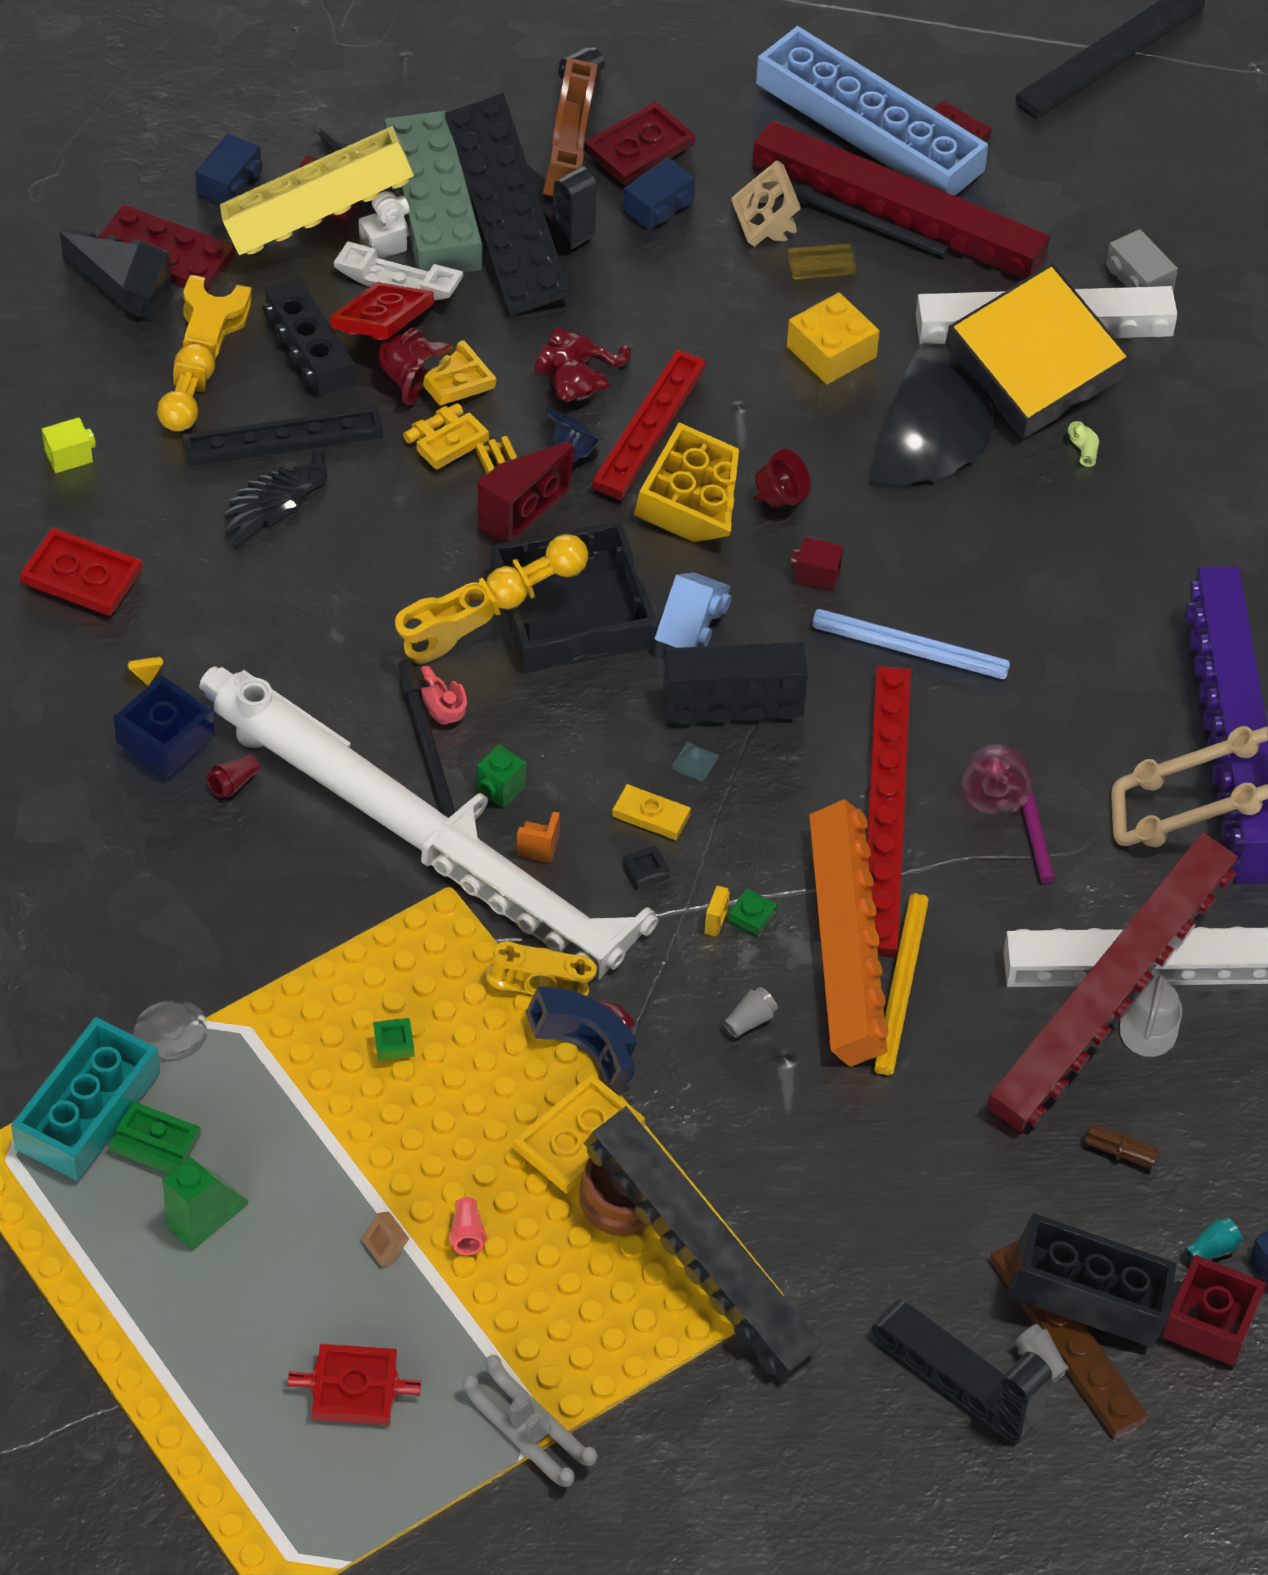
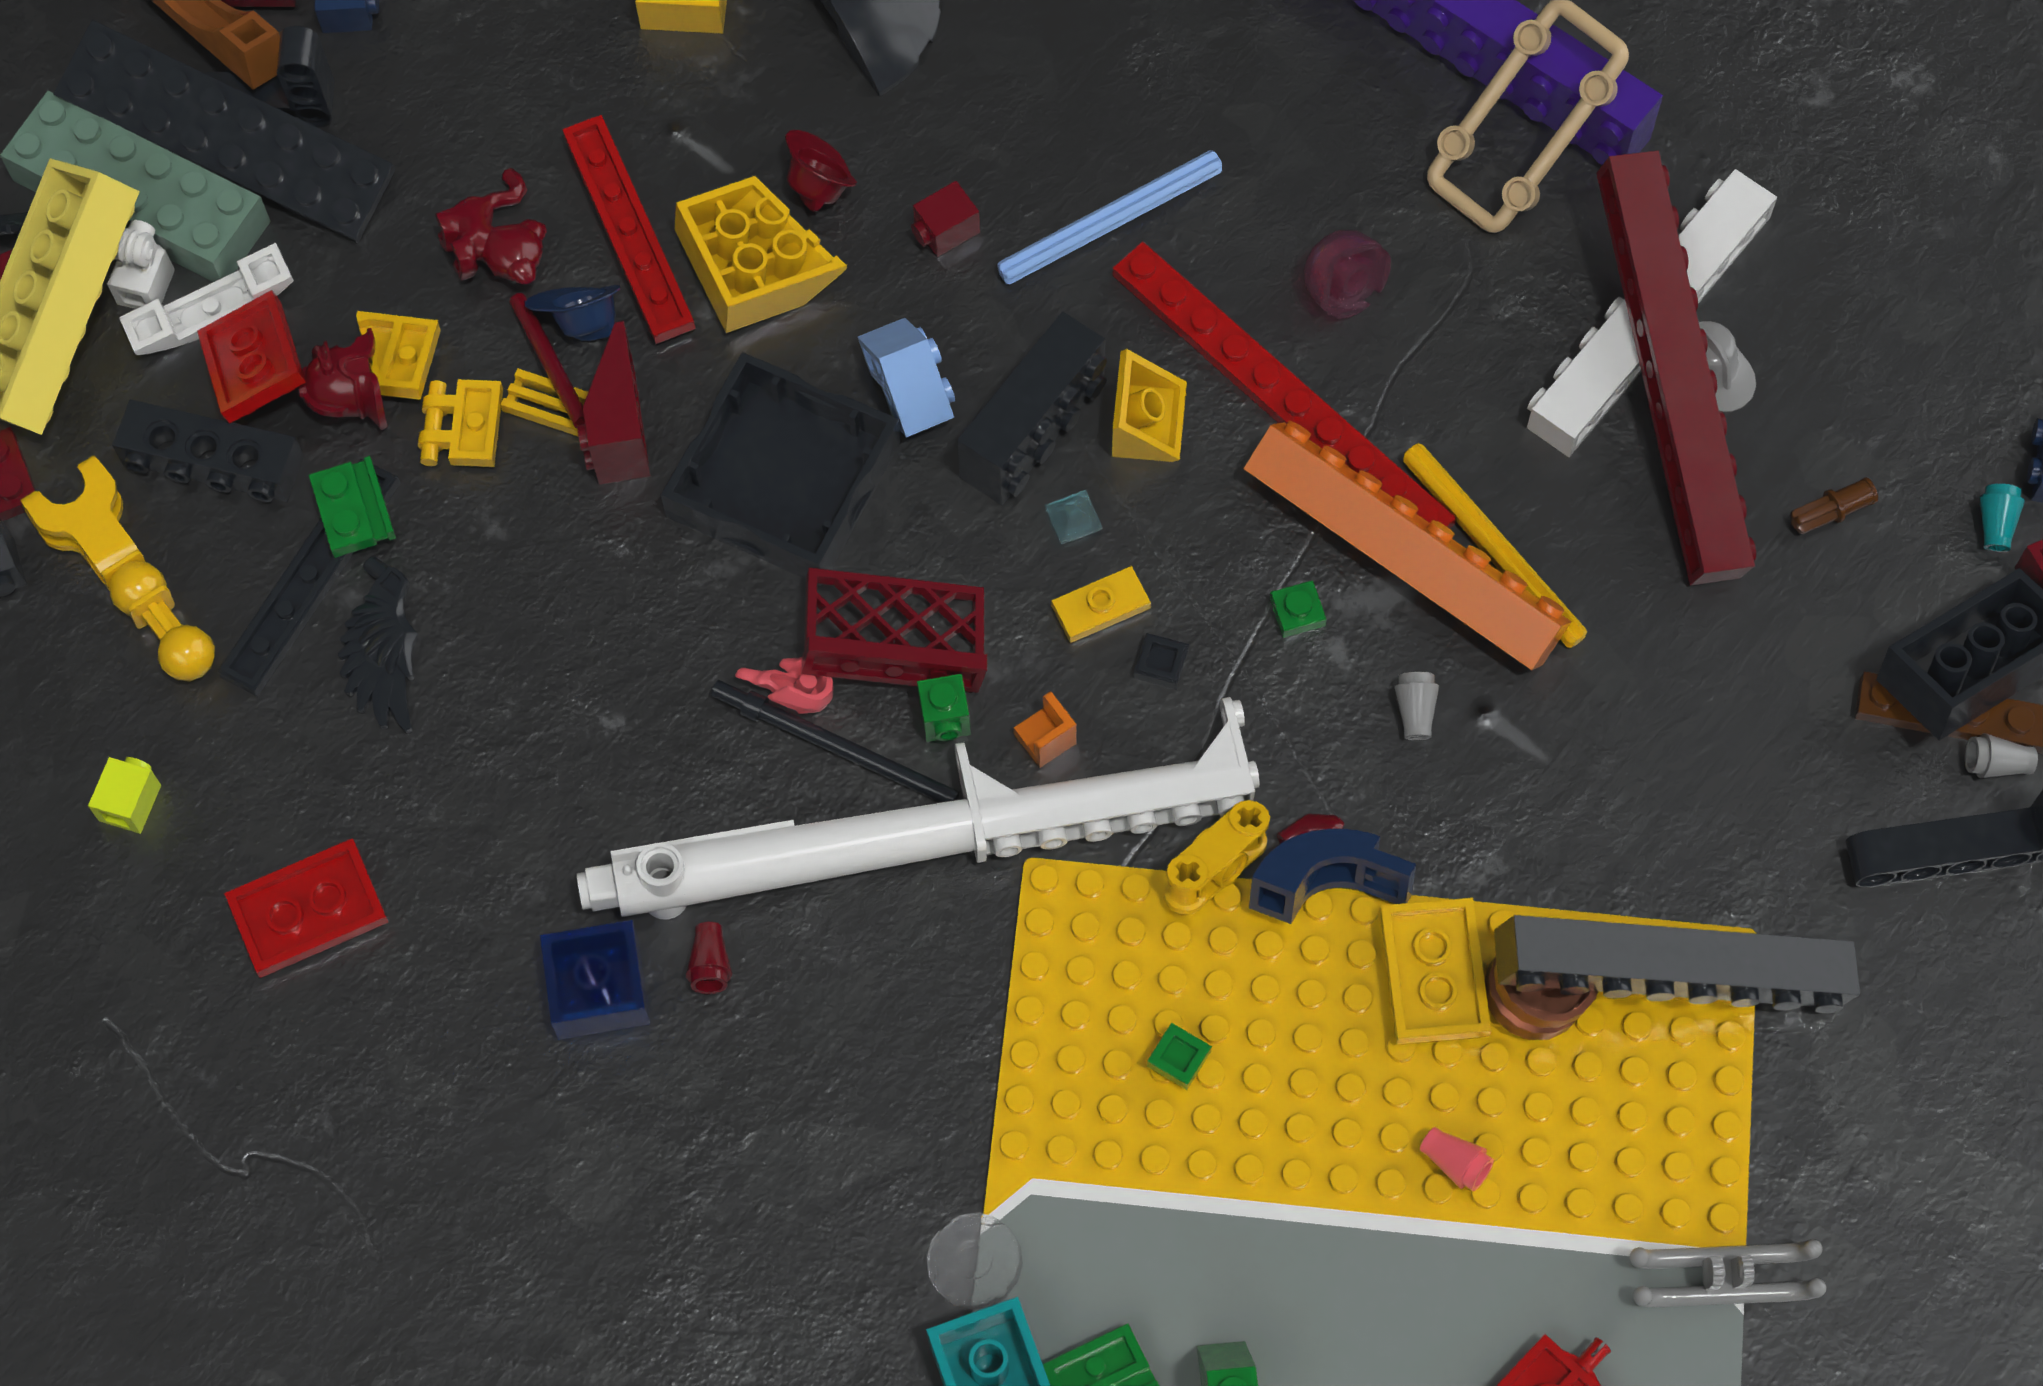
camera: 45 degrees left, 15 degrees up
yellow slope [127,657,163,686] -> none
medium nougat plate [361,1211,409,1267] -> none
yellow piece [395,534,589,665] -> none
yellow tile [704,886,730,937] -> none
magenta bar [1020,791,1055,884] -> none
none -> green plate [309,456,396,558]
none -> dark red bar [510,293,585,429]
none -> dark red fence [801,568,987,693]
none -> yellow slope [1112,349,1187,462]

